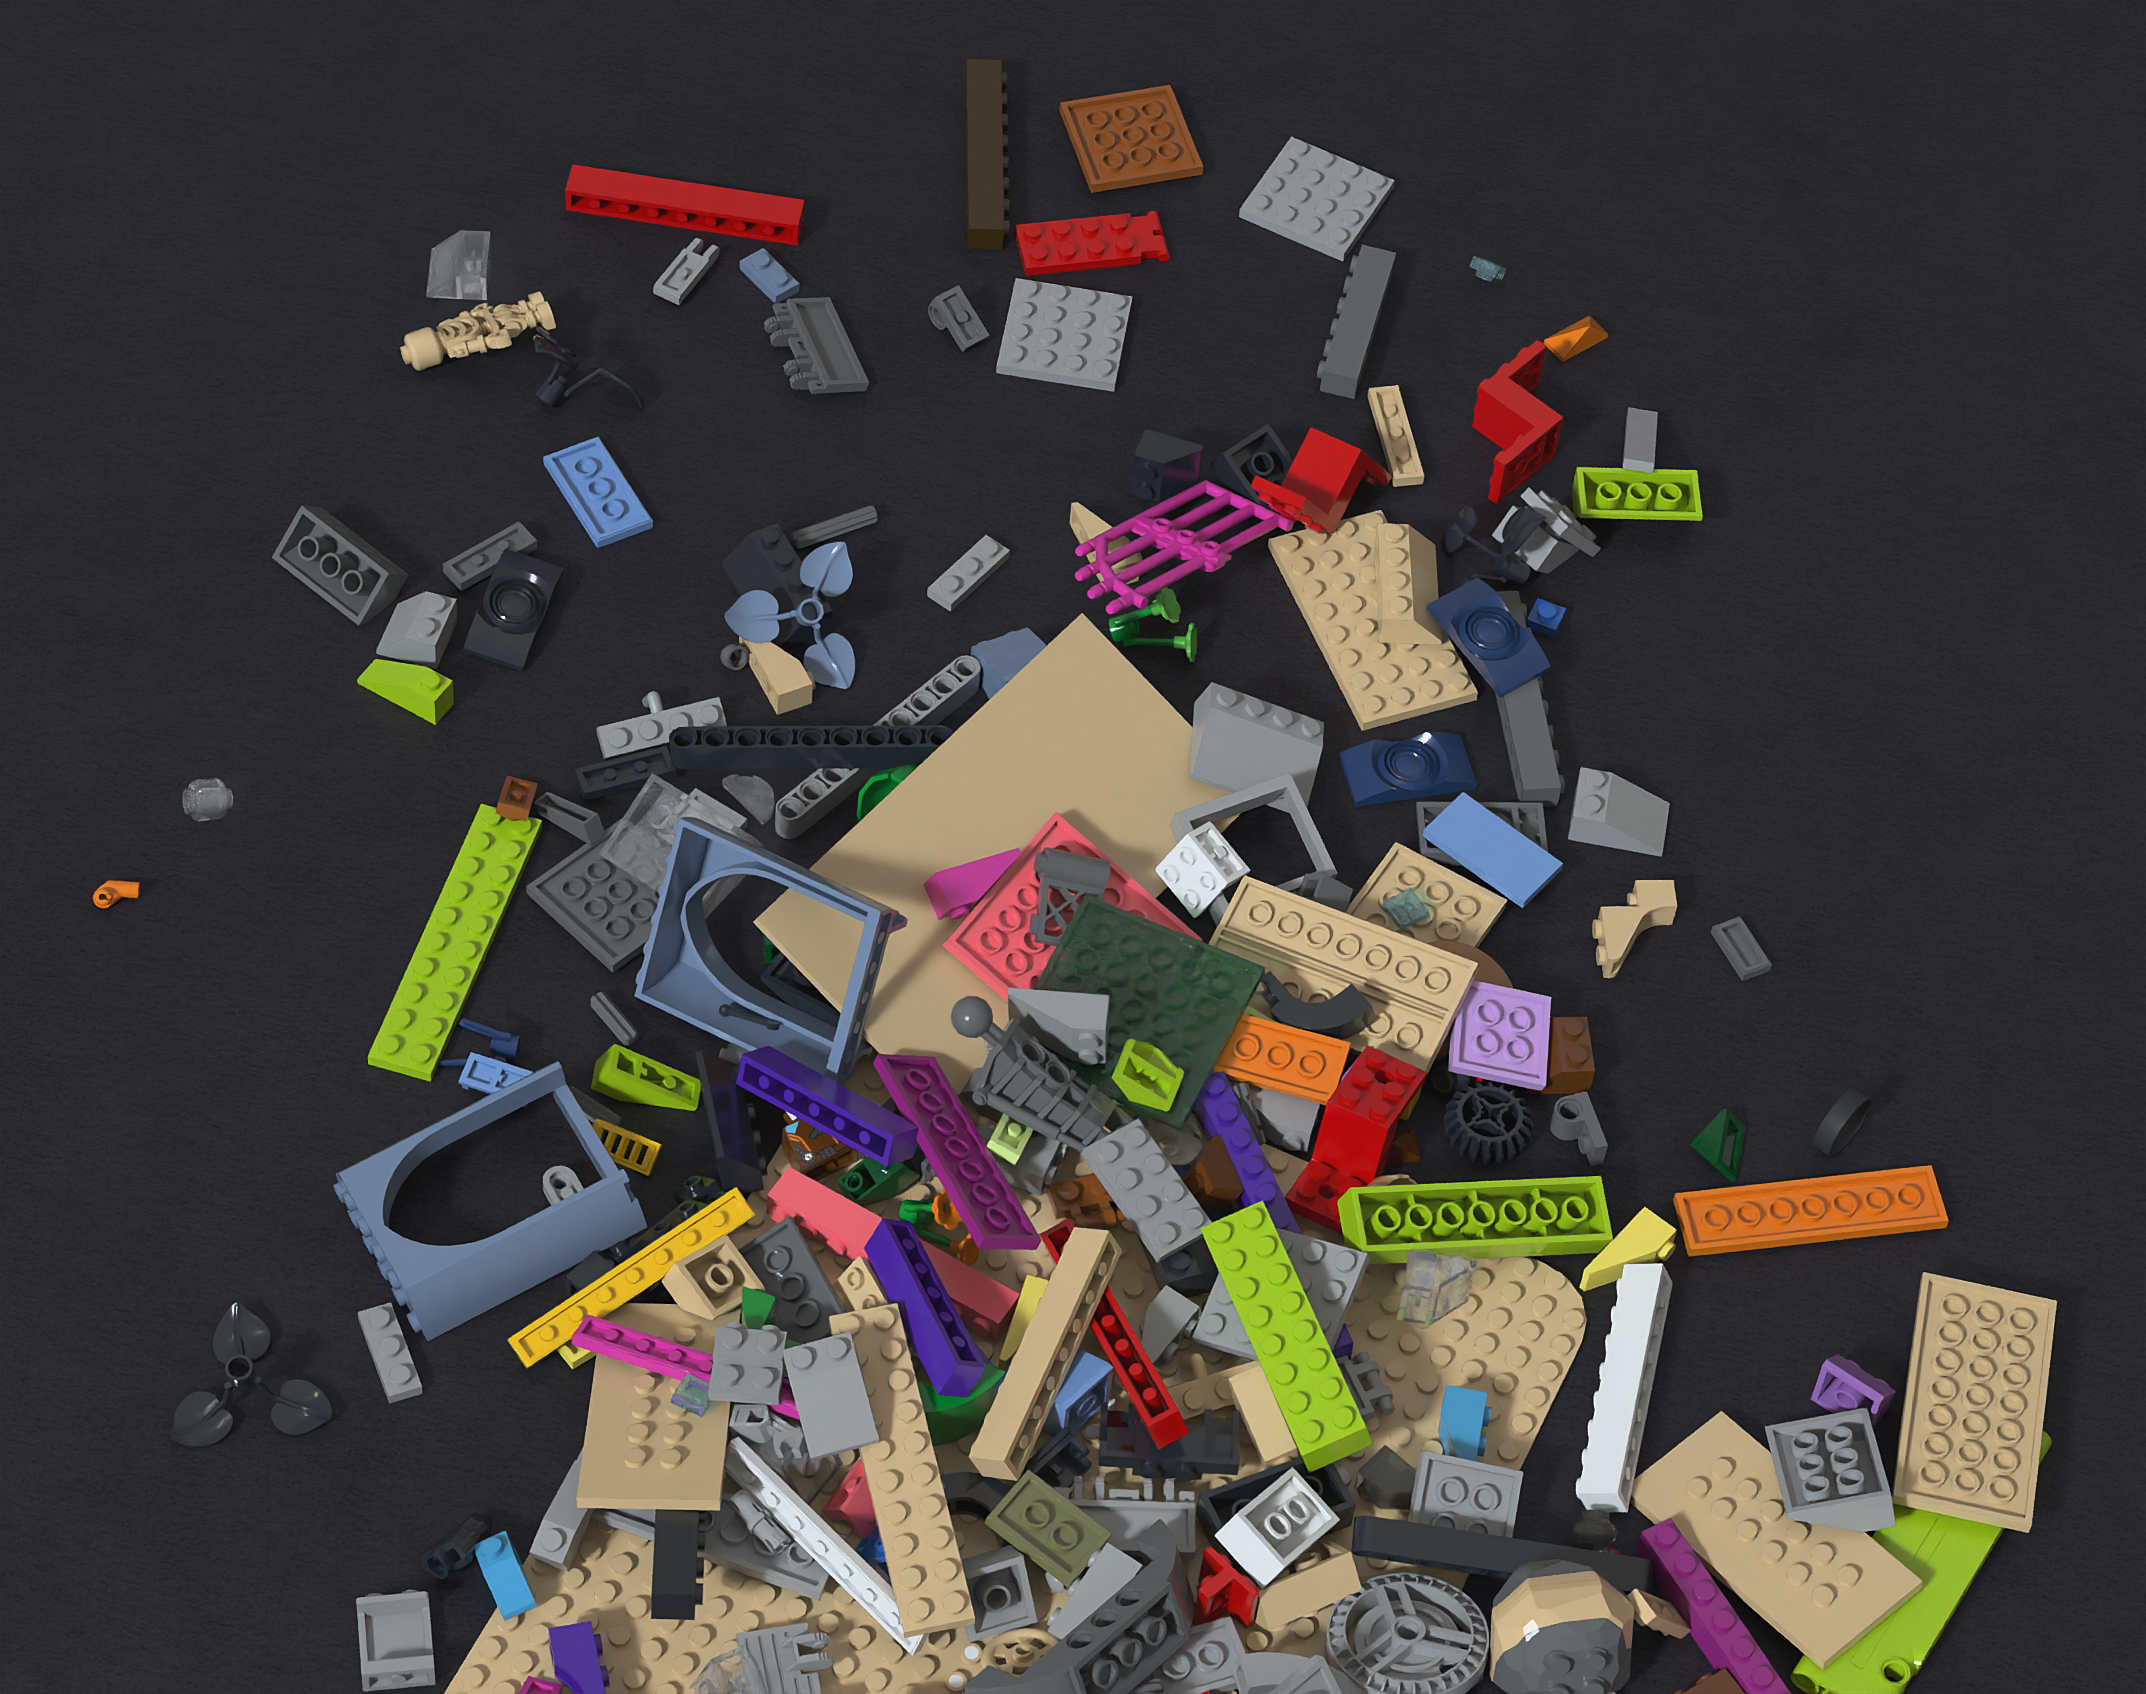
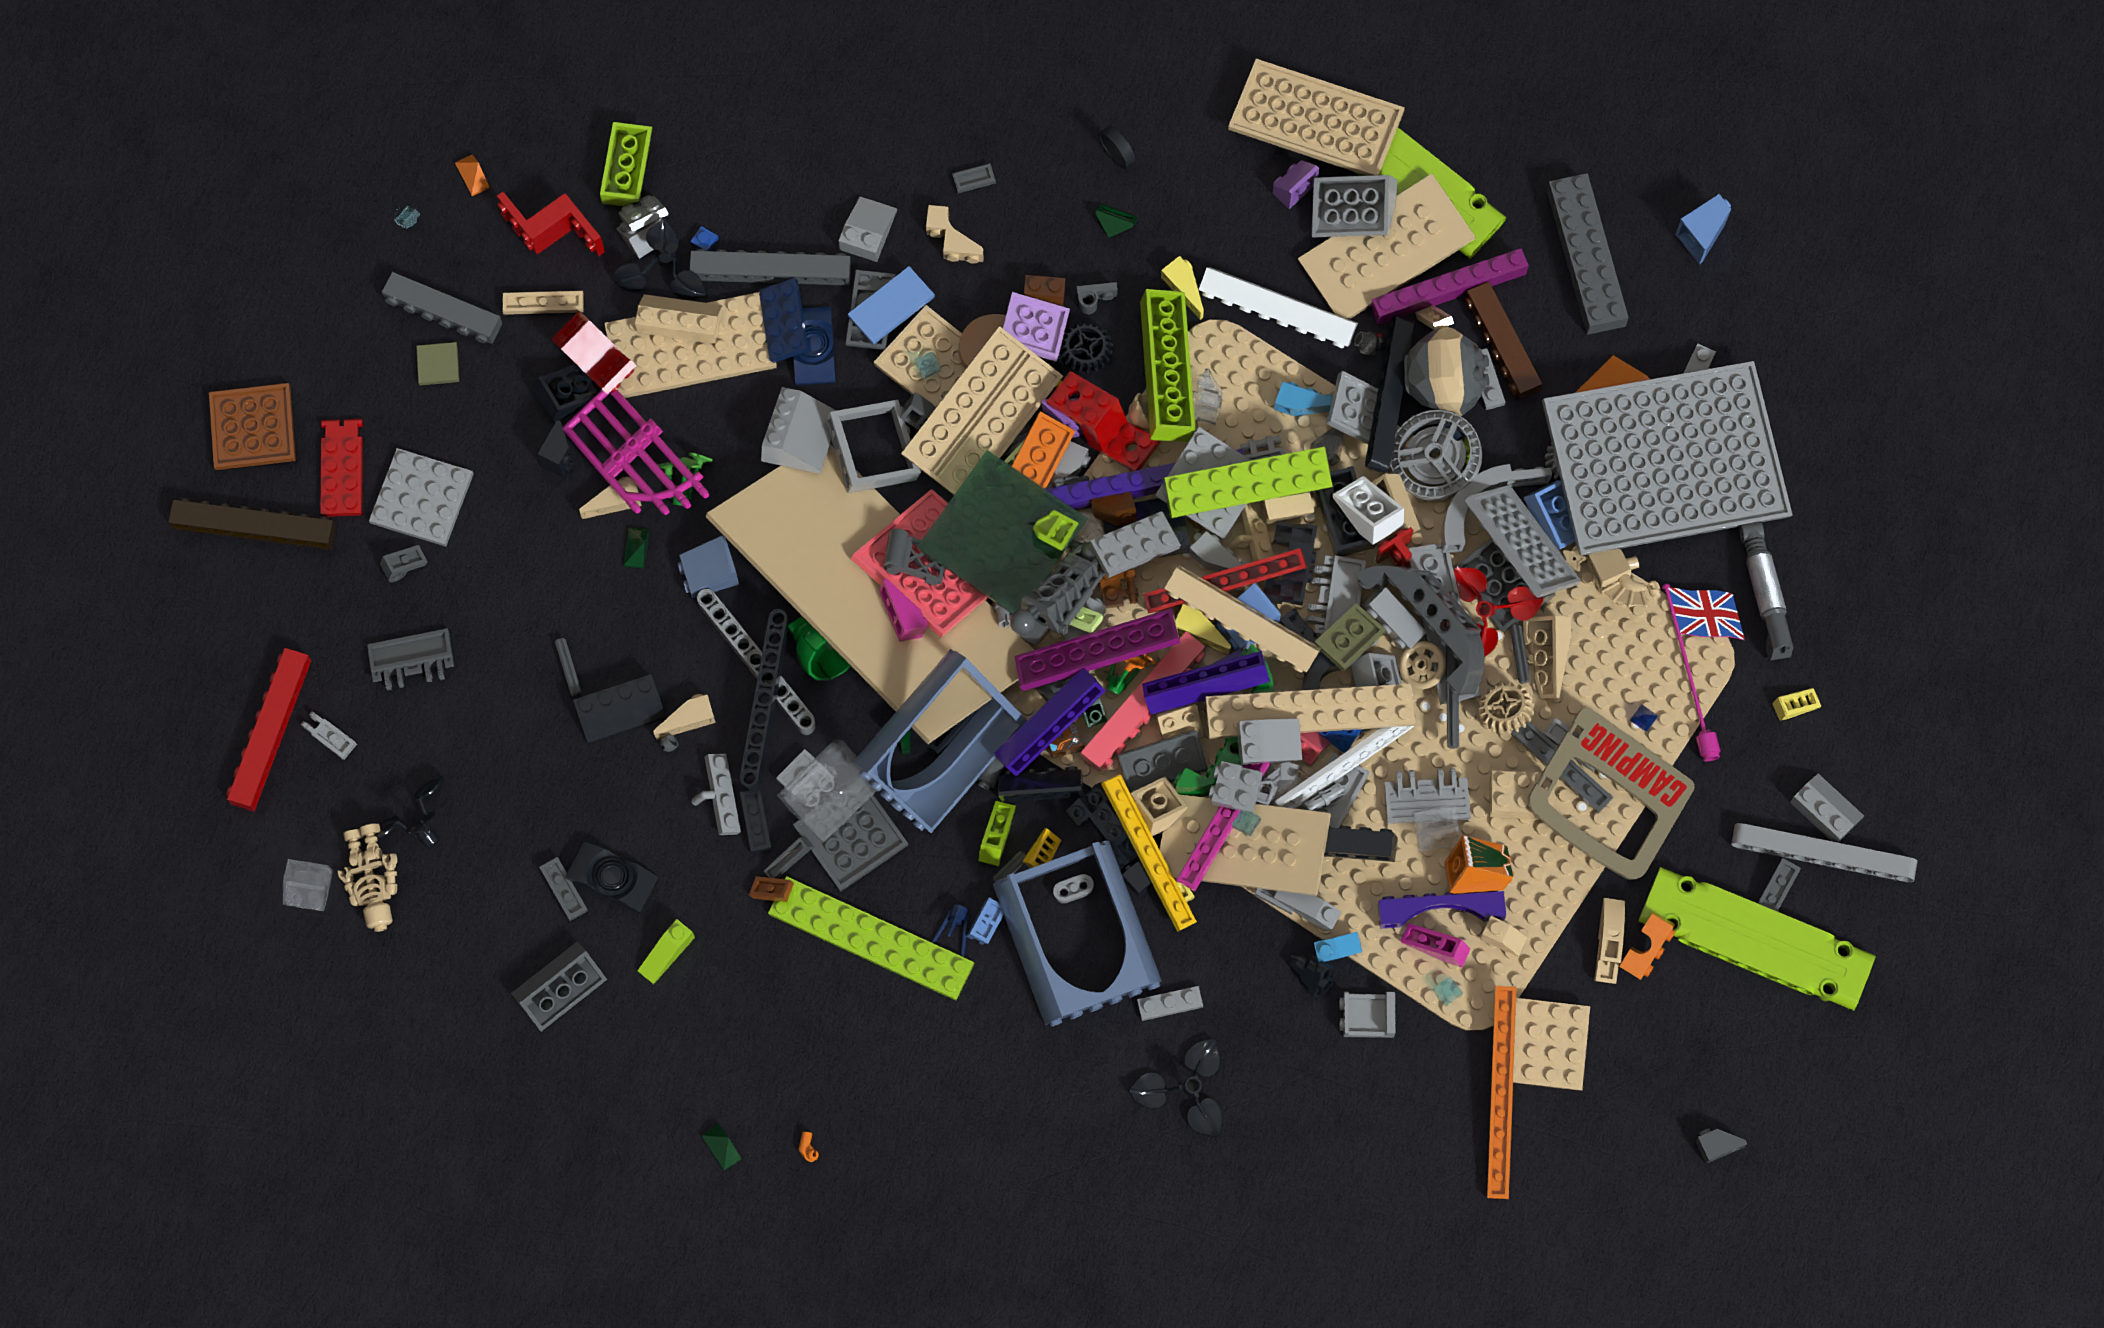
camera: 75 degrees left, 20 degrees up
clear head [182,778,233,821] -> none
light grey slope [376,591,457,669] -> none
medium blue tile [543,436,653,548] -> none
dark grey axle [590,992,639,1046] -> none
black hinge [719,1004,780,1030] -> none
clear plate [722,774,775,825] -> none
sand blue plant [724,542,855,689] -> none
sand blue plate [740,248,799,303] -> none
light grey plate [927,535,1010,612] -> none
light grey slope [1008,988,1109,1065] -> none
white bracket [1156,821,1251,918] -> none
light grey plate [1239,137,1395,261] -> none
black arch [1260,971,1377,1040] -> none
dark blue slope [1427,578,1551,698] -> none
light grey tile [1622,407,1658,473] -> none
orange plate [1673,1165,1949,1257] -> none
none -> olive tile [417,342,460,385]
none -> dark green slope [623,527,649,569]
none -> dark green slope [701,1124,742,1171]
none -> dark blue plate [759,278,809,363]

